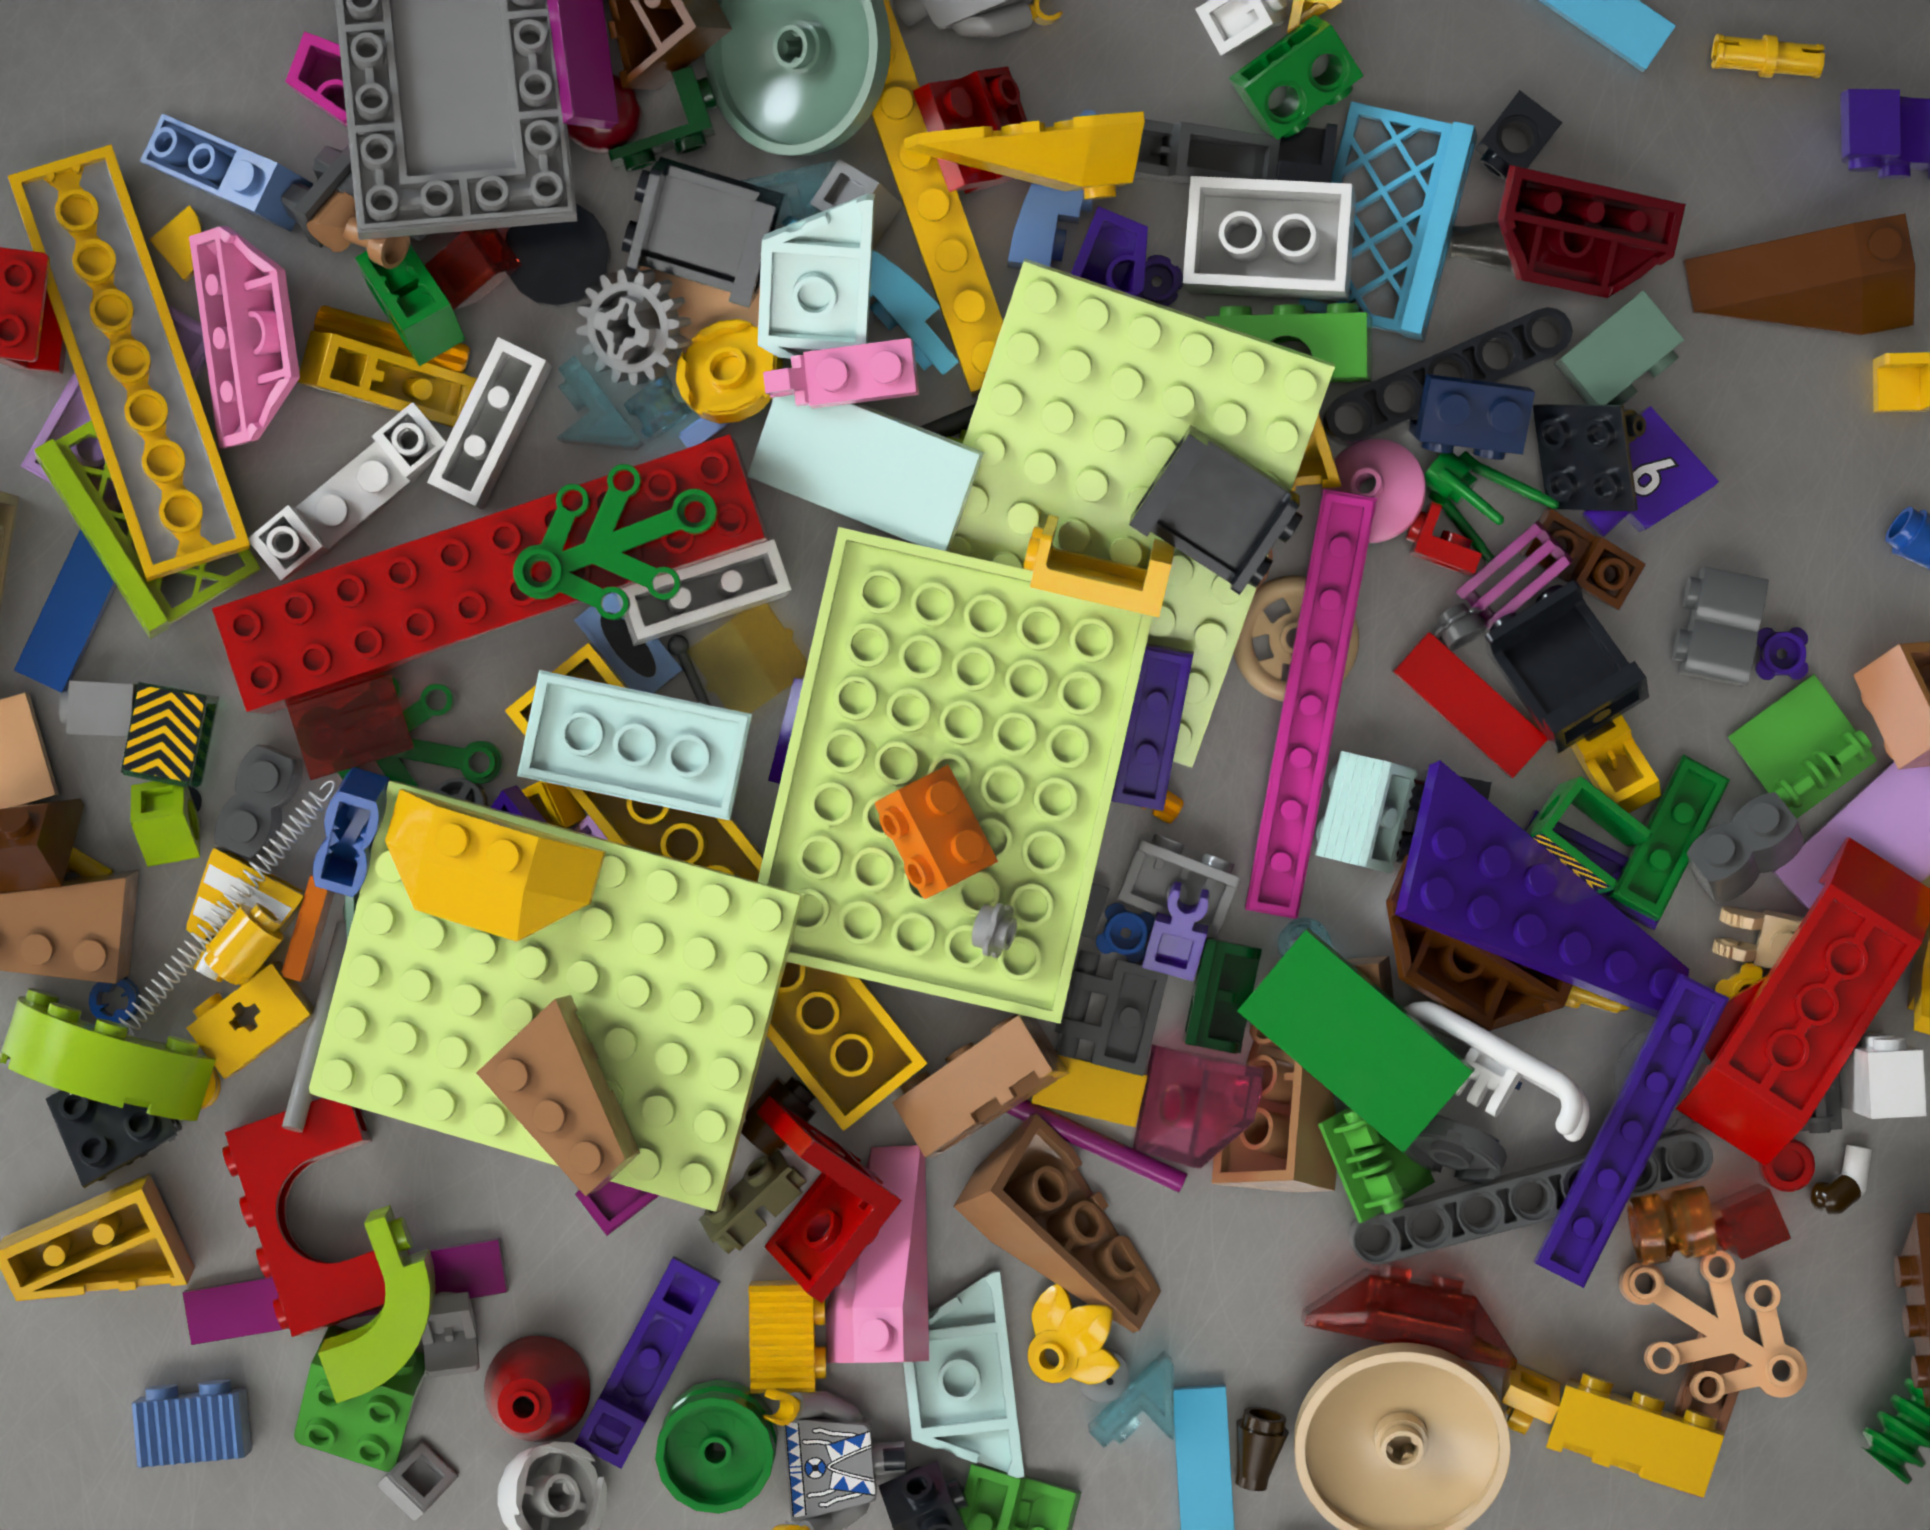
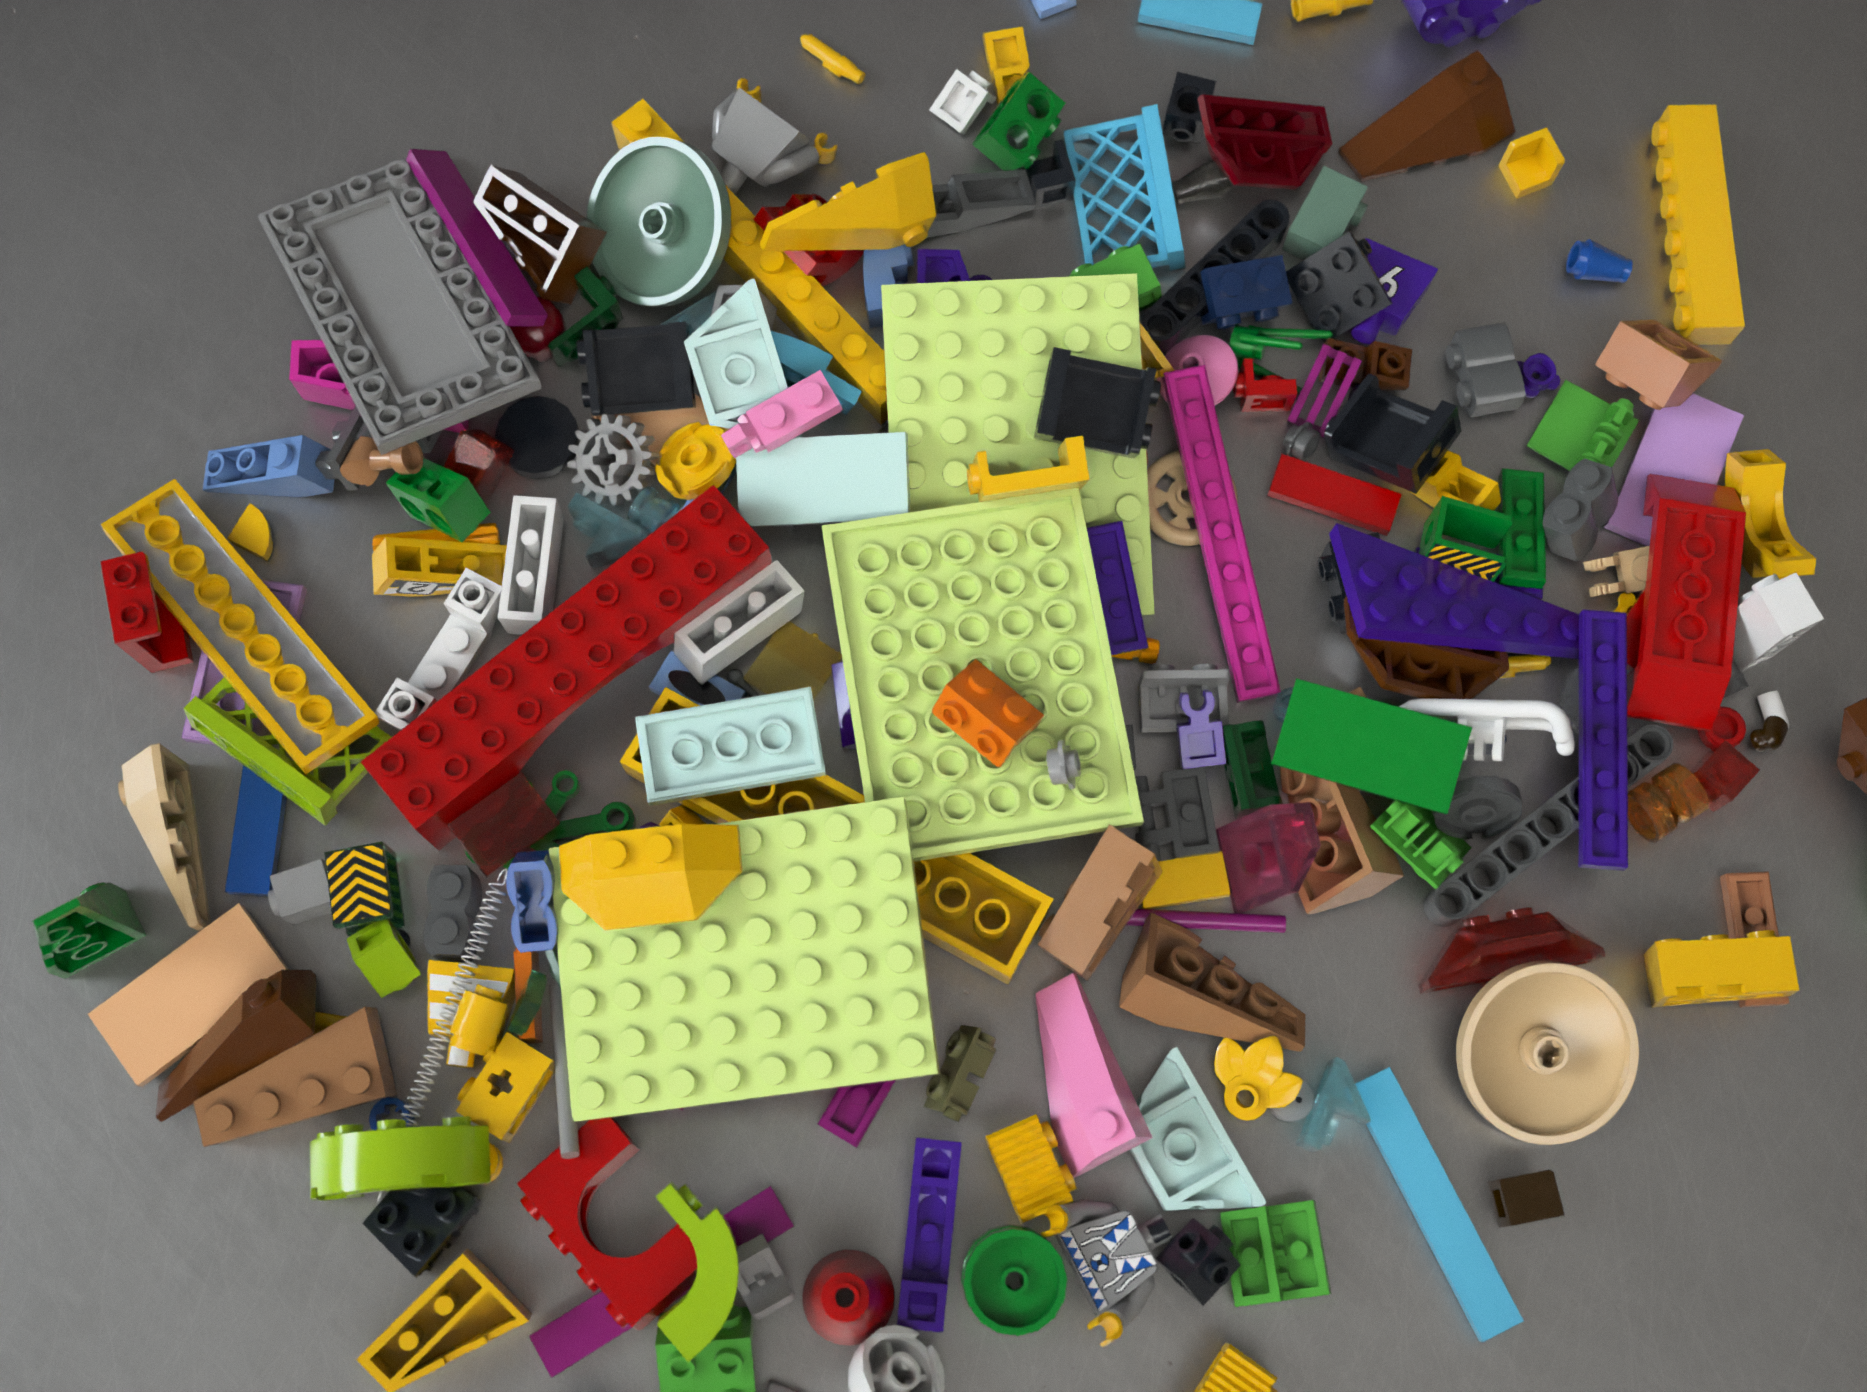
camera: 25 degrees left, 15 degrees down
bright pink wedge [189,226,300,449] -> none
medium nougat wedge [476,995,640,1196] -> none
green plant [513,464,717,620] -> none
dark brown brick [741,1076,817,1157] -> none
red bracket [757,1096,902,1303] -> none
blue plate [1096,903,1155,963] -> none
white brick [1183,176,1356,301] -> none
dark brown cone [1235,1407,1289,1491] -> none
light aqua brick [1315,751,1418,874] -> none
yellow tile [1501,1362,1561,1435] -> none
light nougat plant [1619,1251,1807,1404] -> none
none -> clear green tile [507,970,548,1036]

